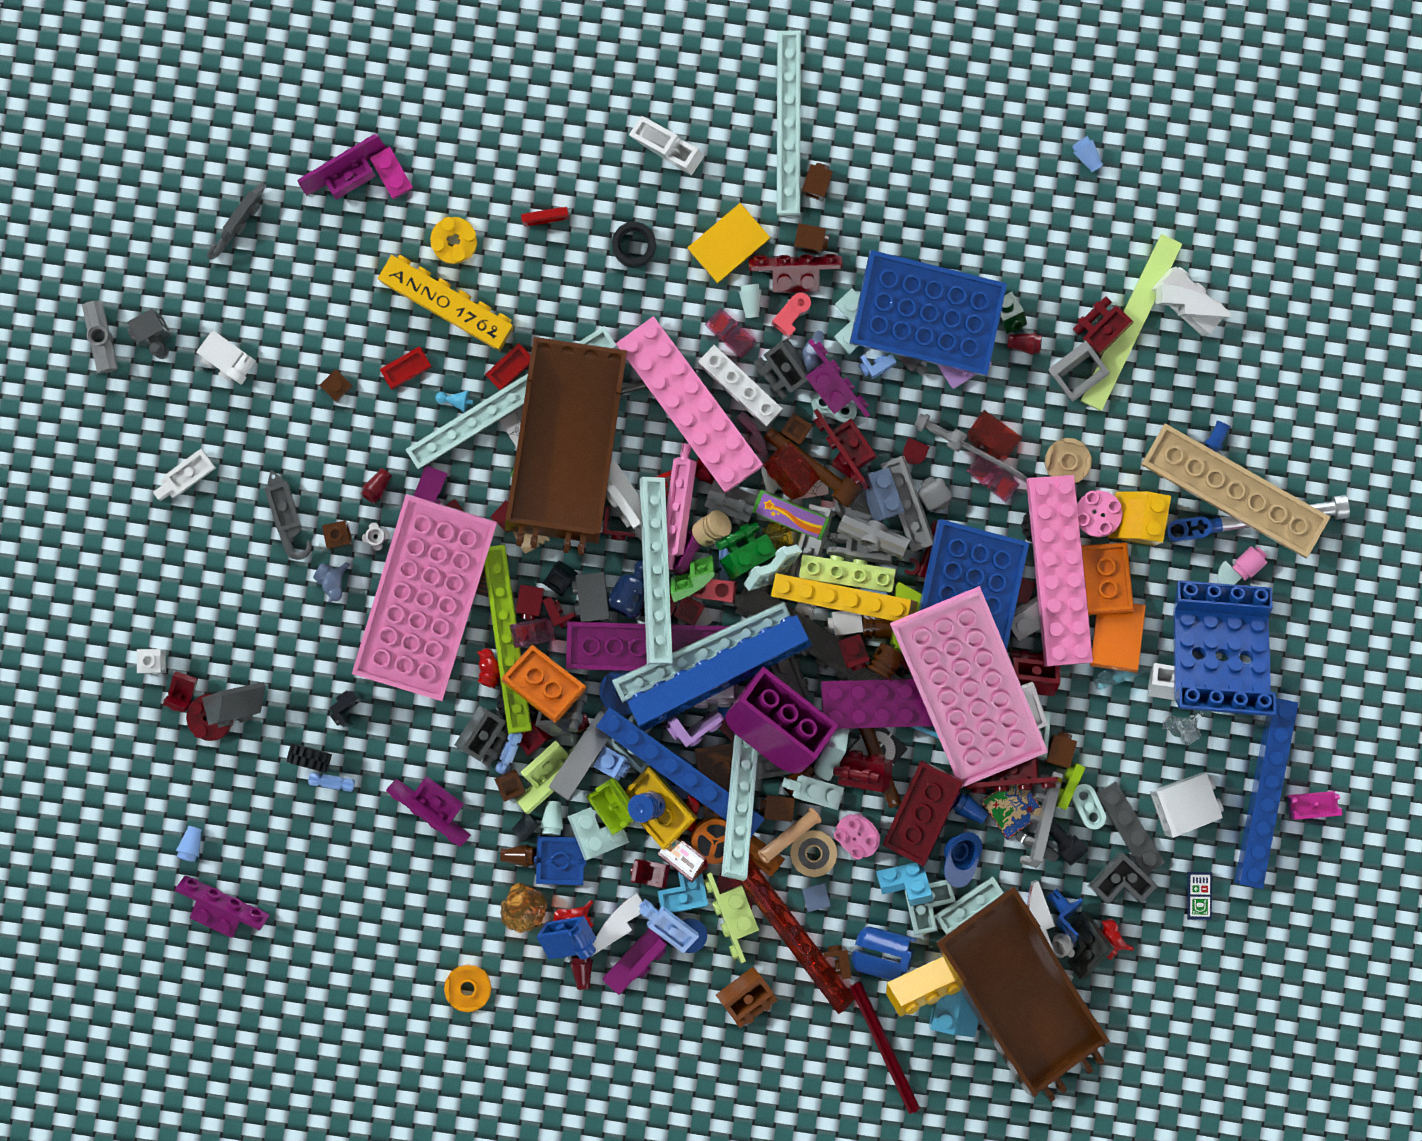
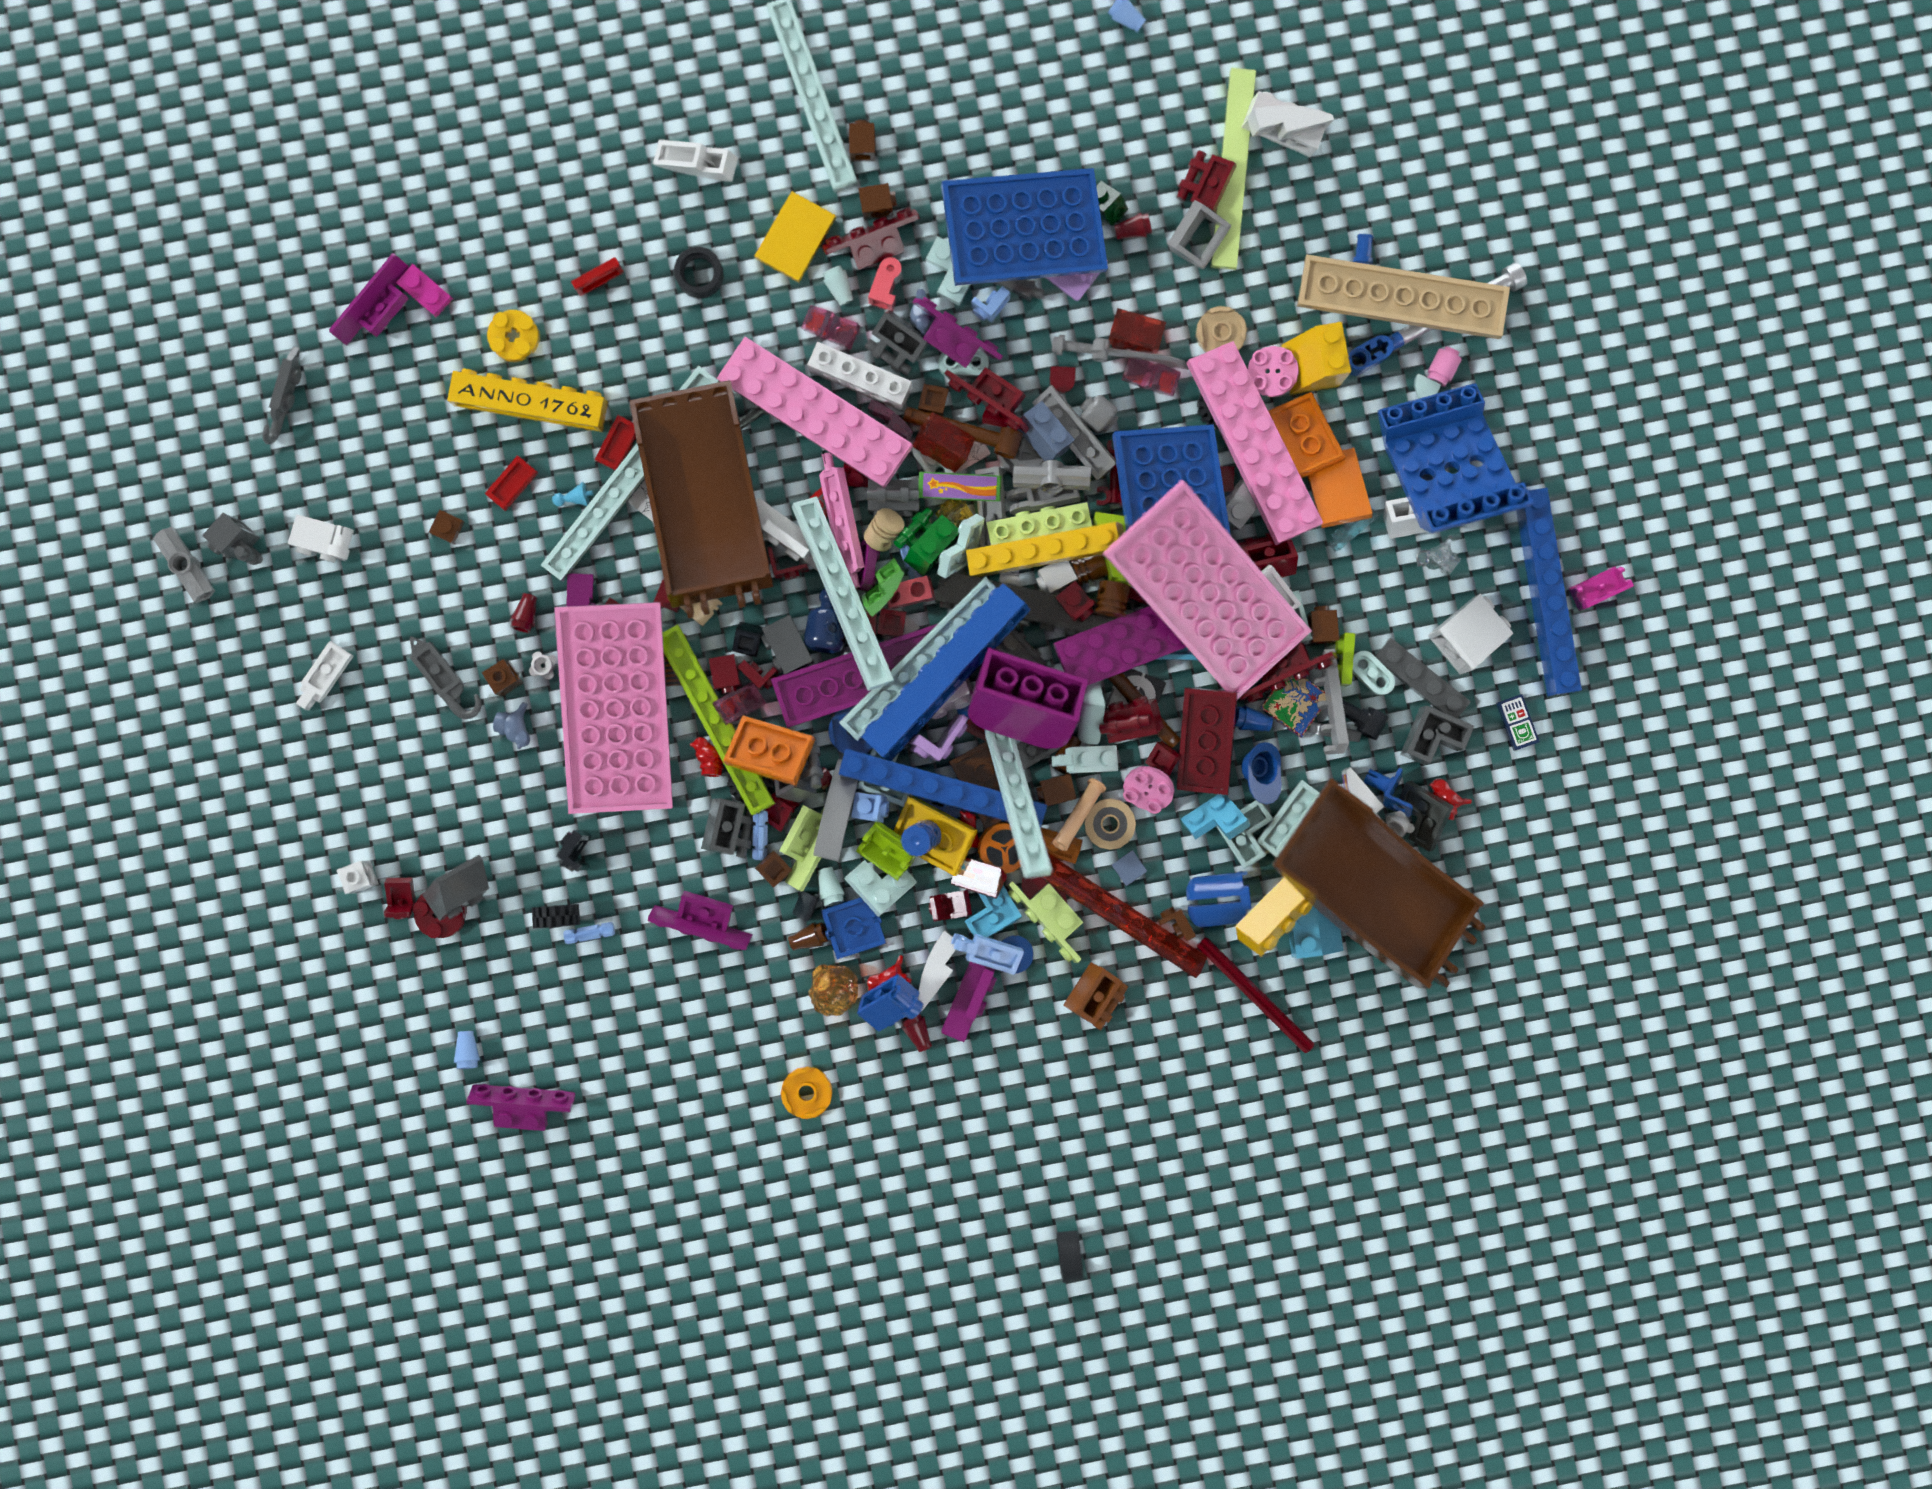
camera: 20 degrees left, 0 degrees up
none -> dark red plate [1145,741,1181,777]

